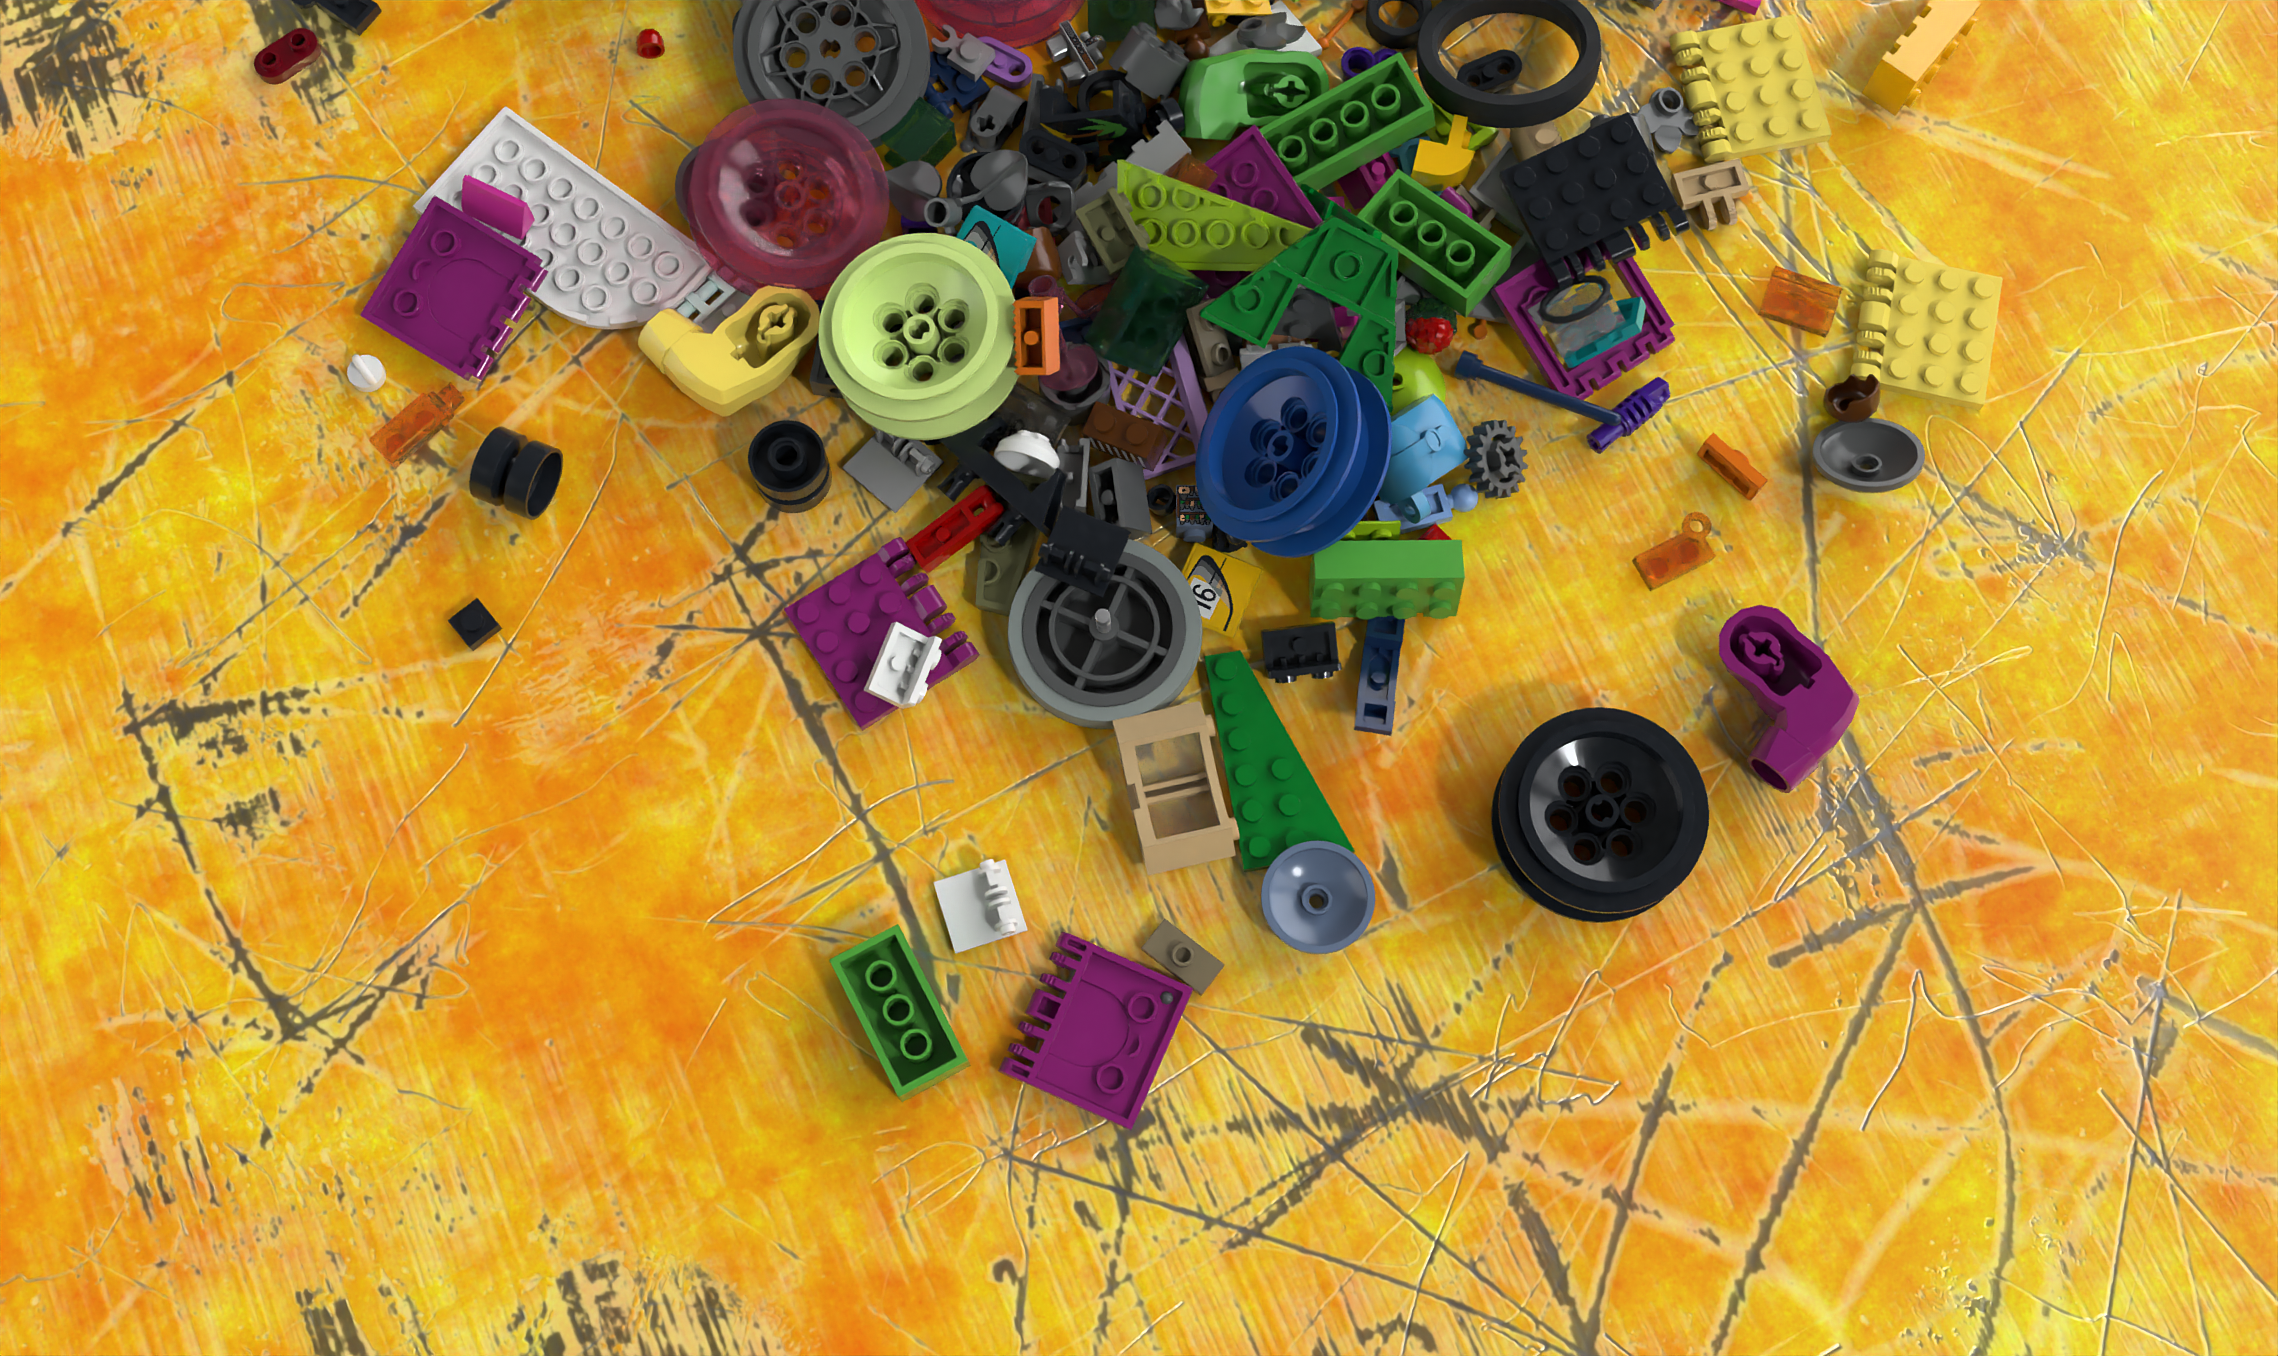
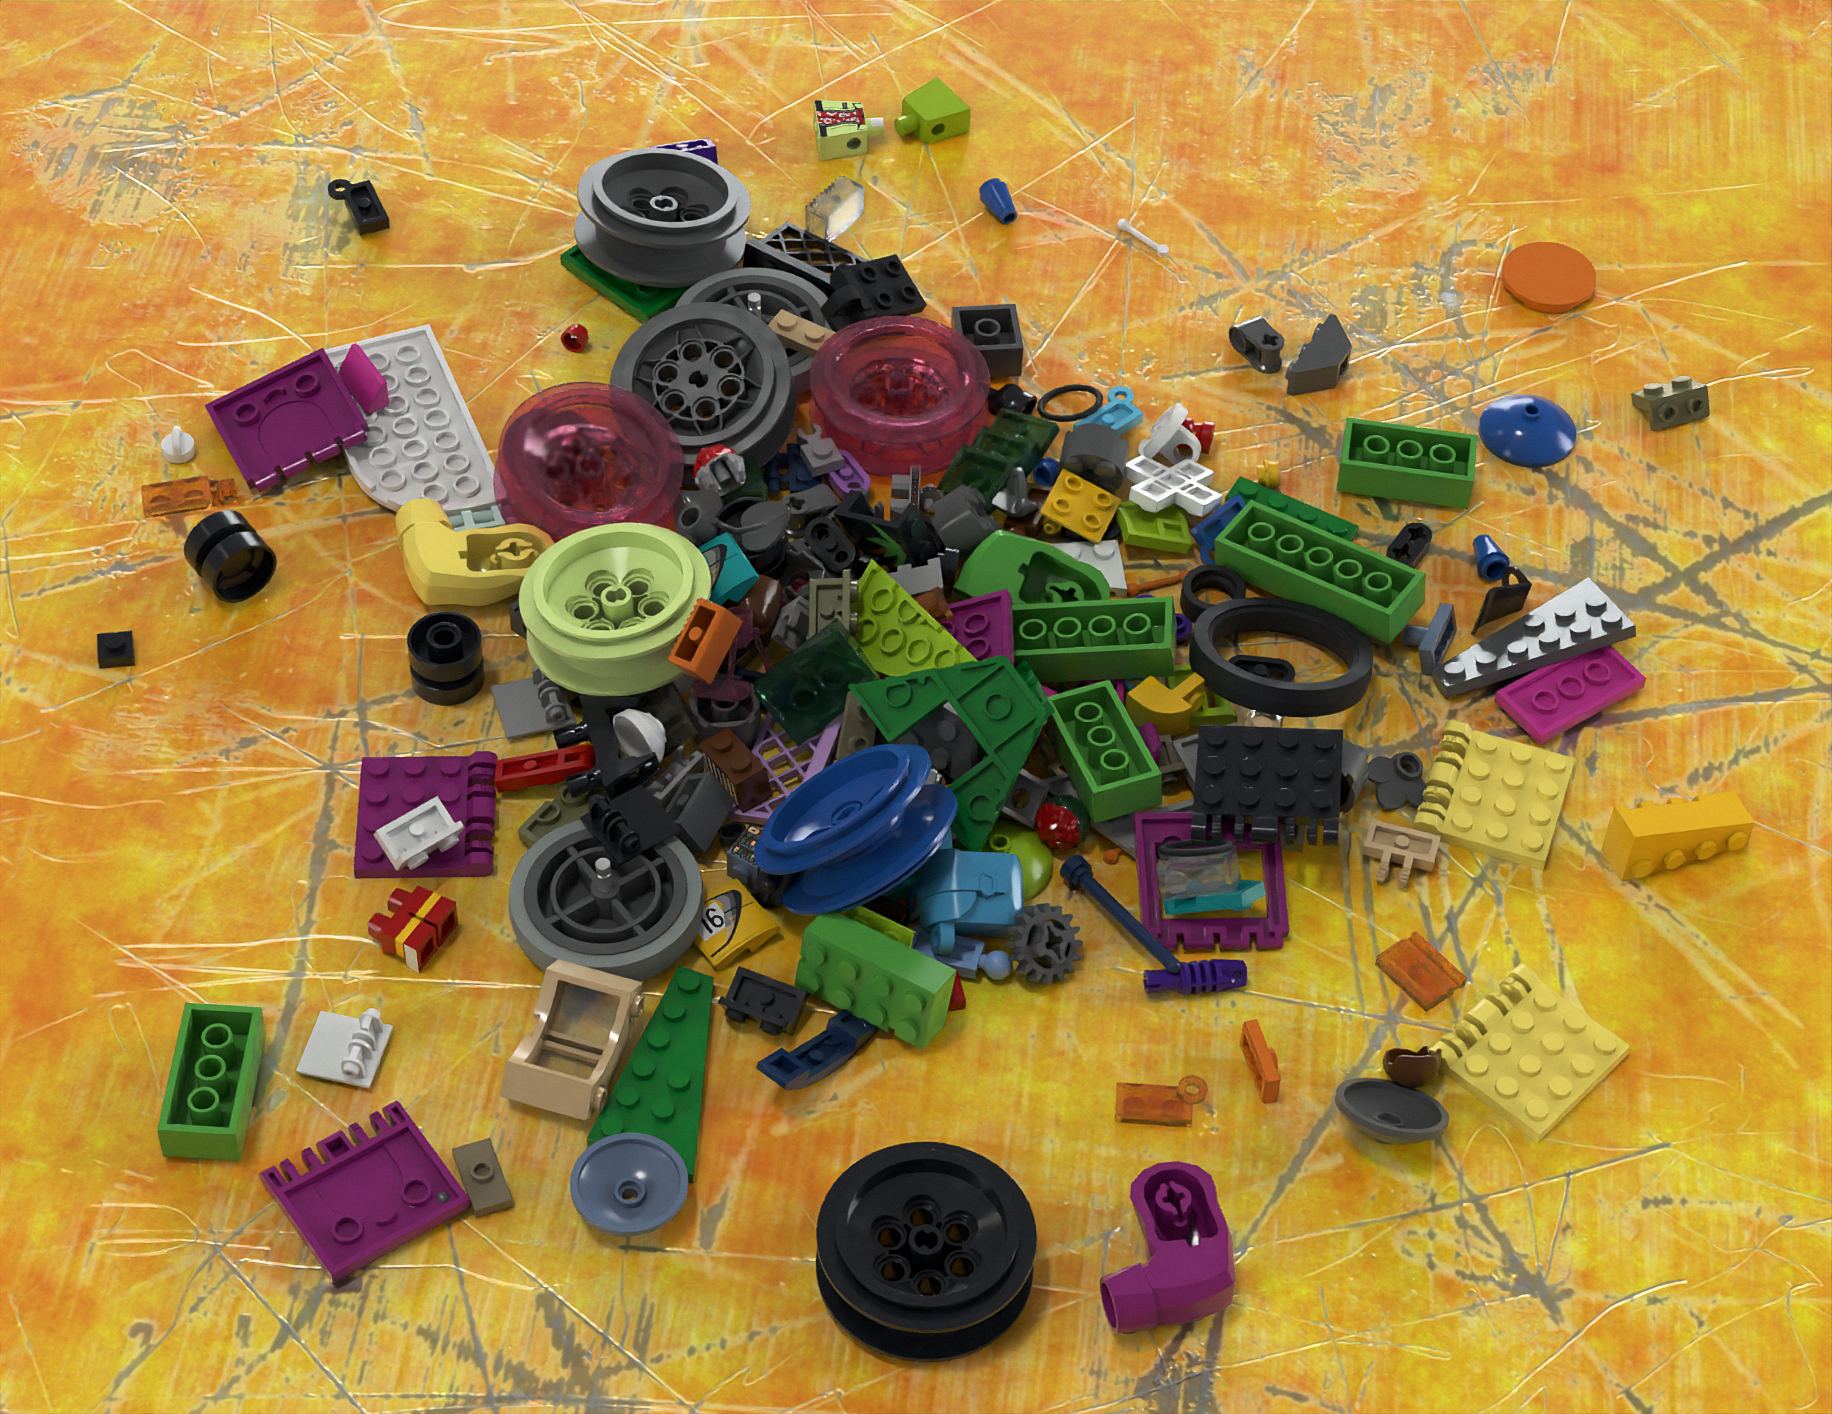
camera: 30 degrees right, 25 degrees down
dark red plate [254,28,321,85] -> none
dark grey plate [1237,12,1306,51] -> none
none -> red hips [367,886,458,973]
none -> light grey piece [693,444,746,496]

